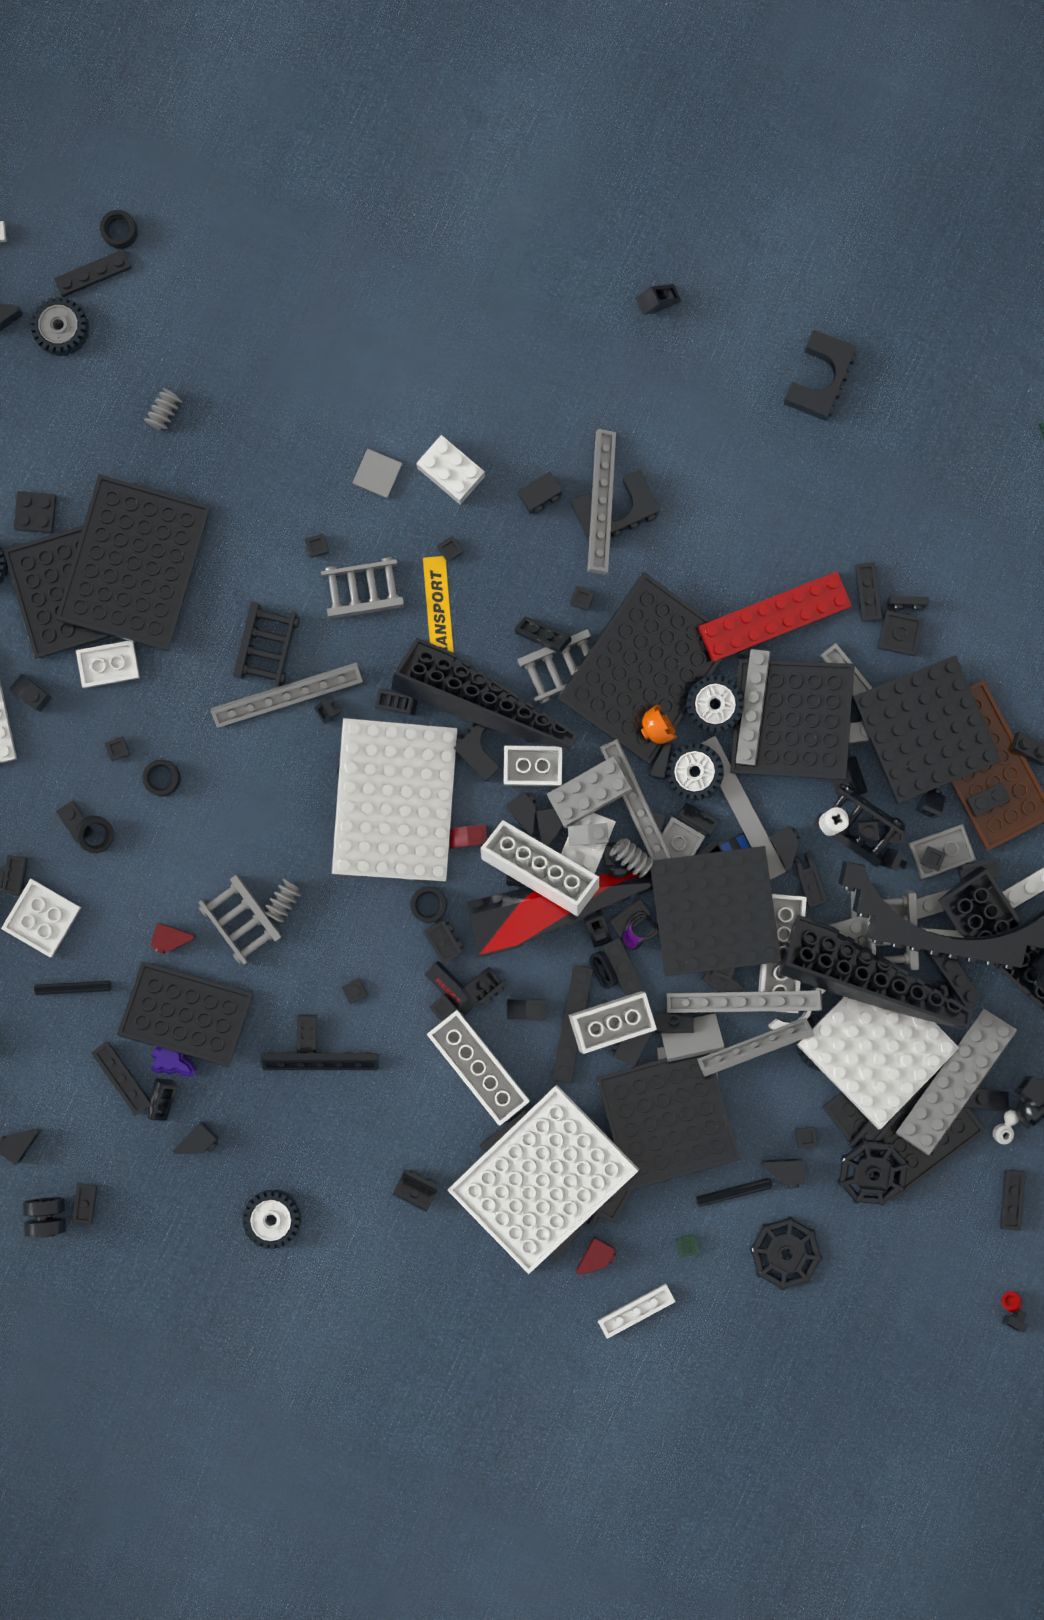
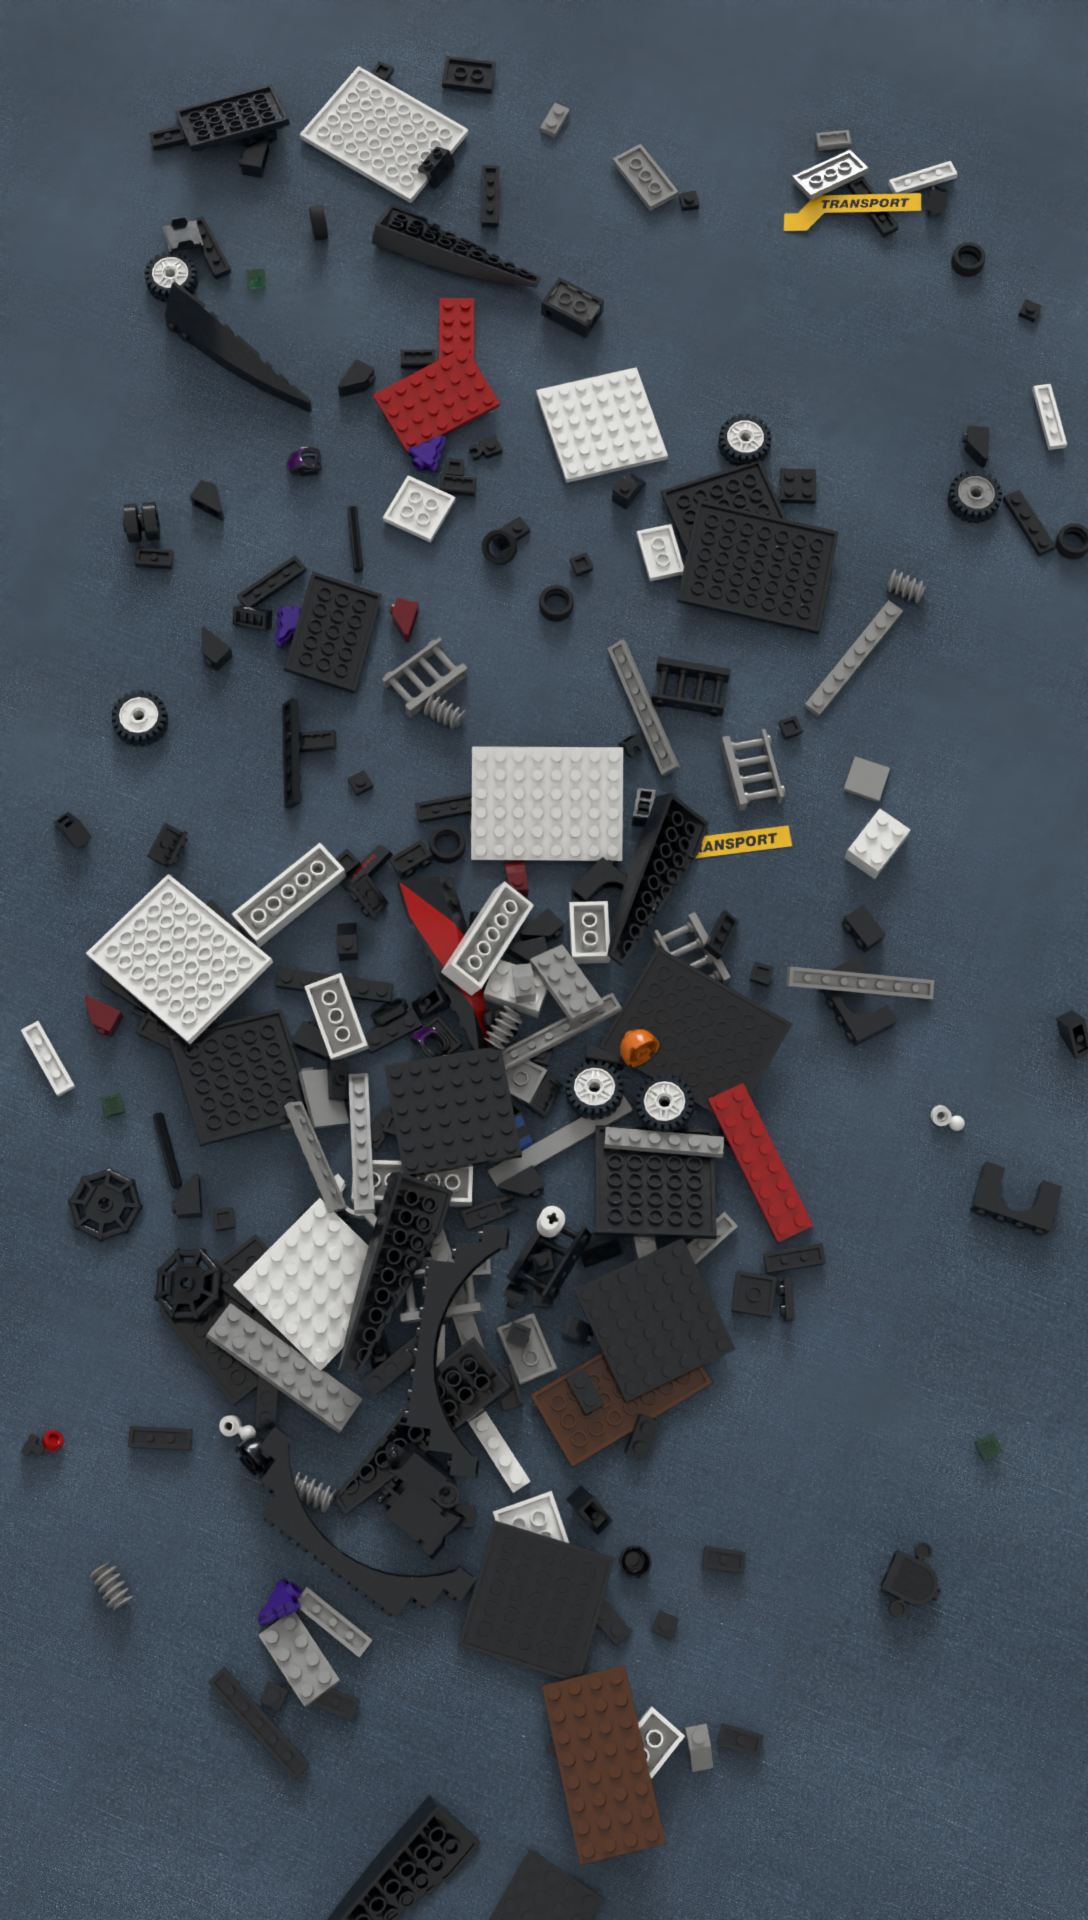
camera: 80 degrees right, 15 degrees down
black plate [437,536,463,563] -> none
none -> black slope [53,812,92,849]
none -> black plate [415,793,472,823]
none -> light grey plate [804,600,903,717]
none -> white plate [930,1105,965,1131]

